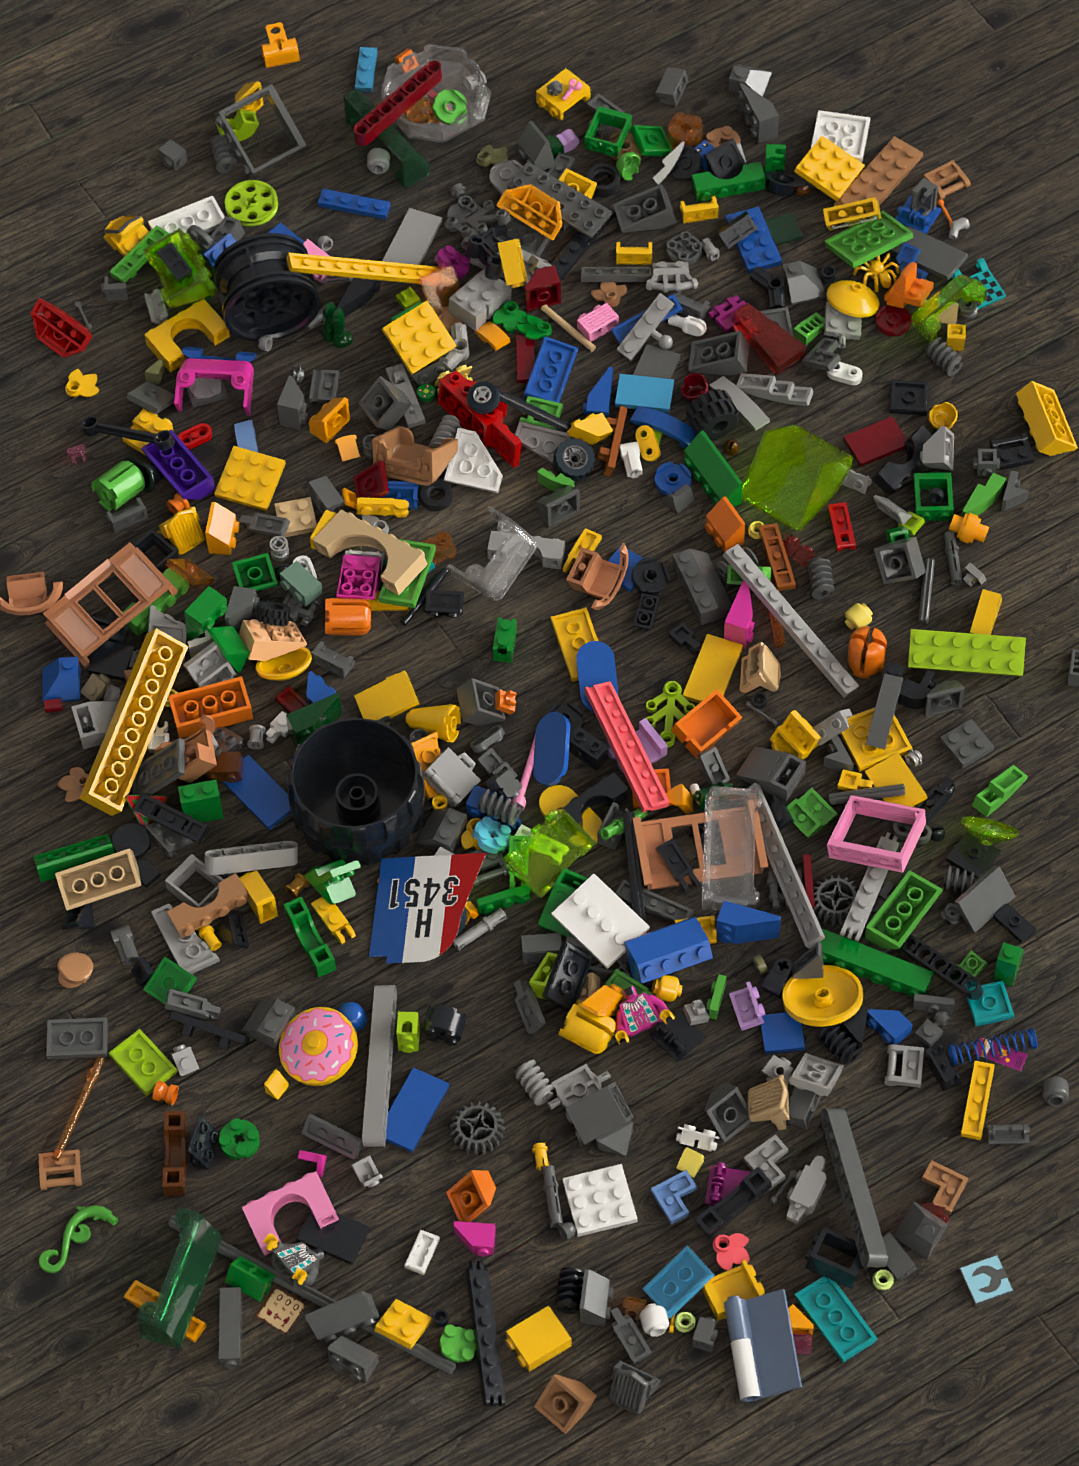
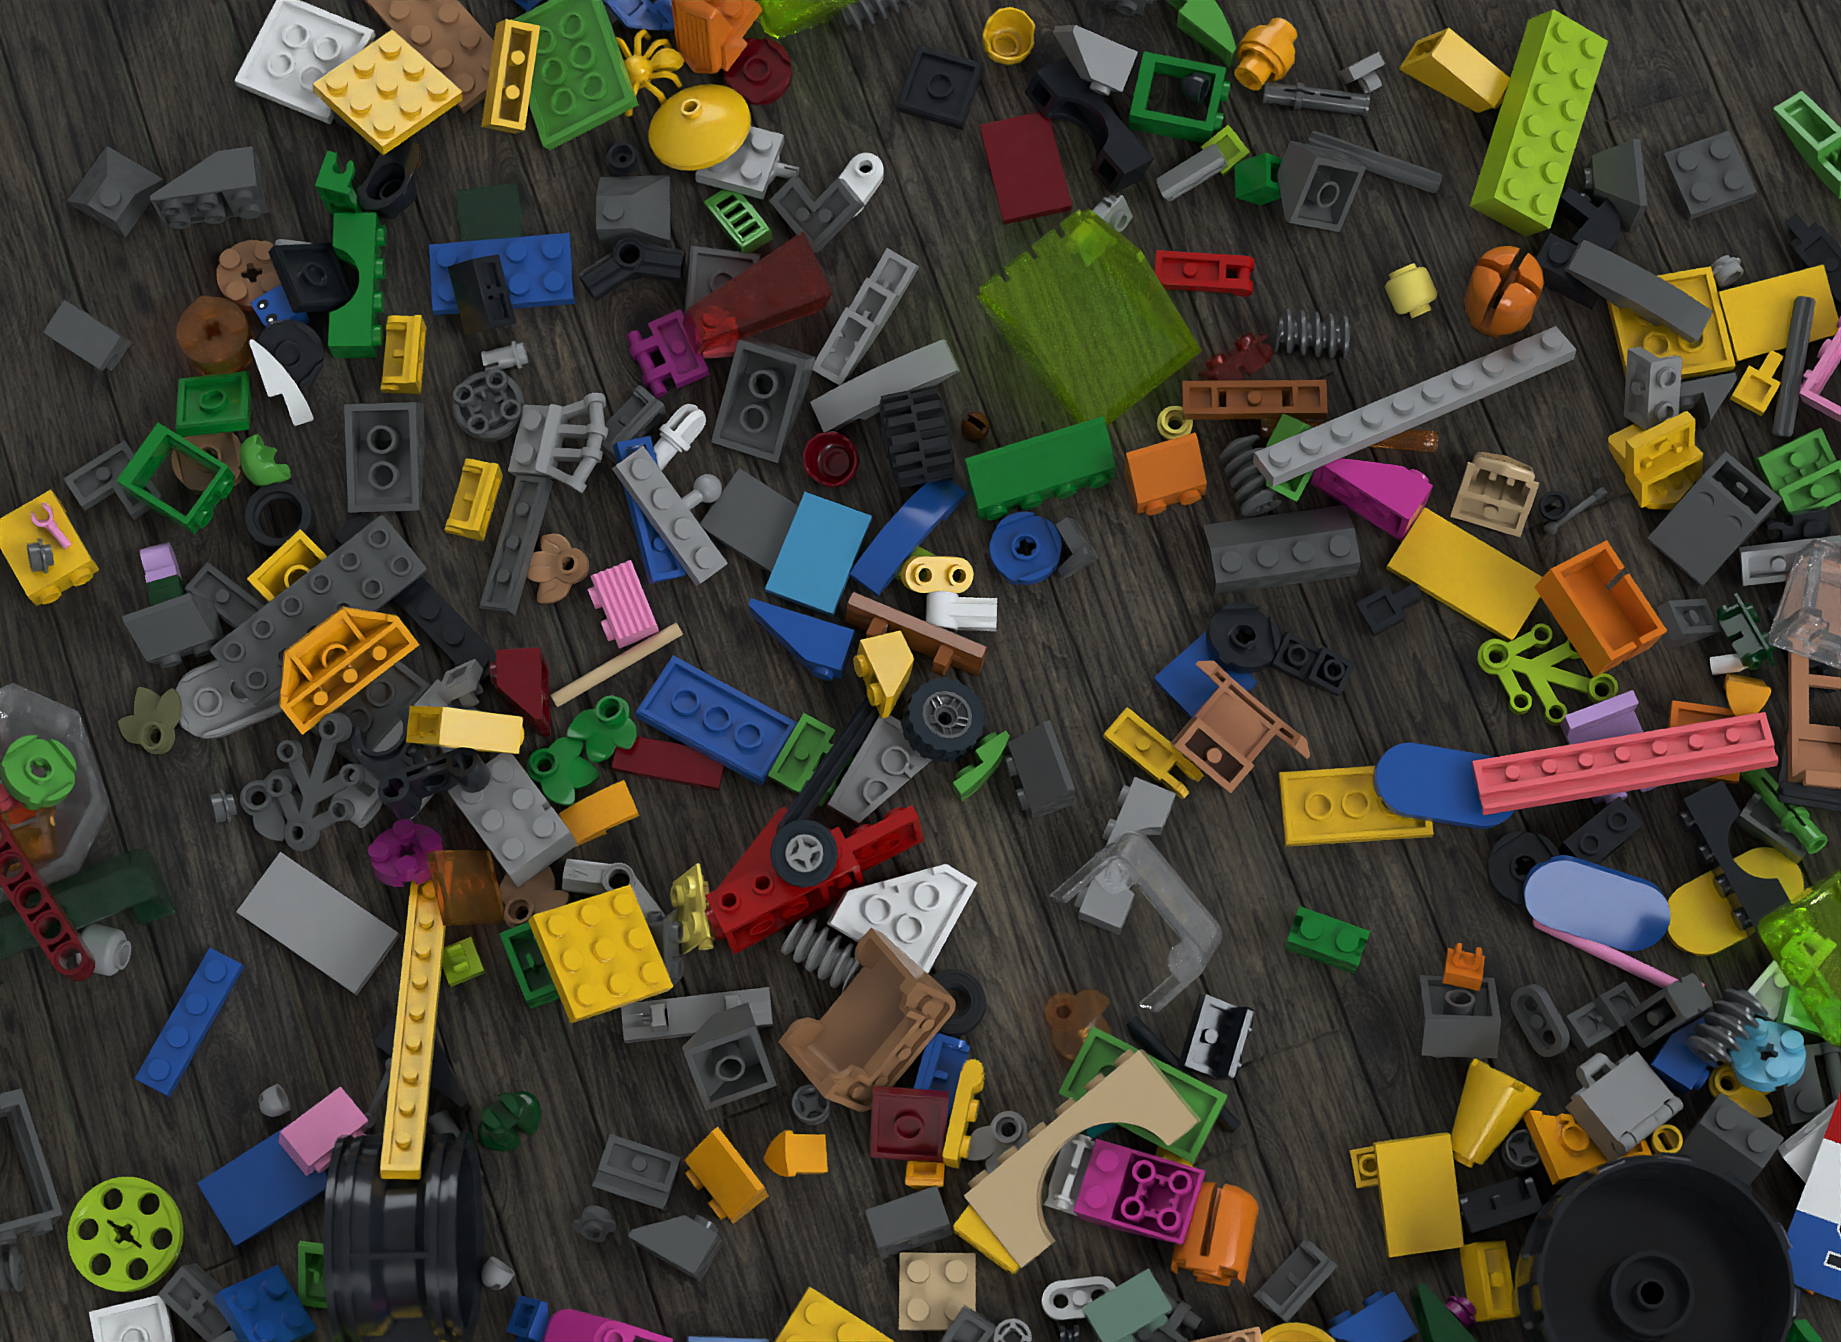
camera: 75 degrees left, 15 degrees up
green tile [417,384,435,402] -> none

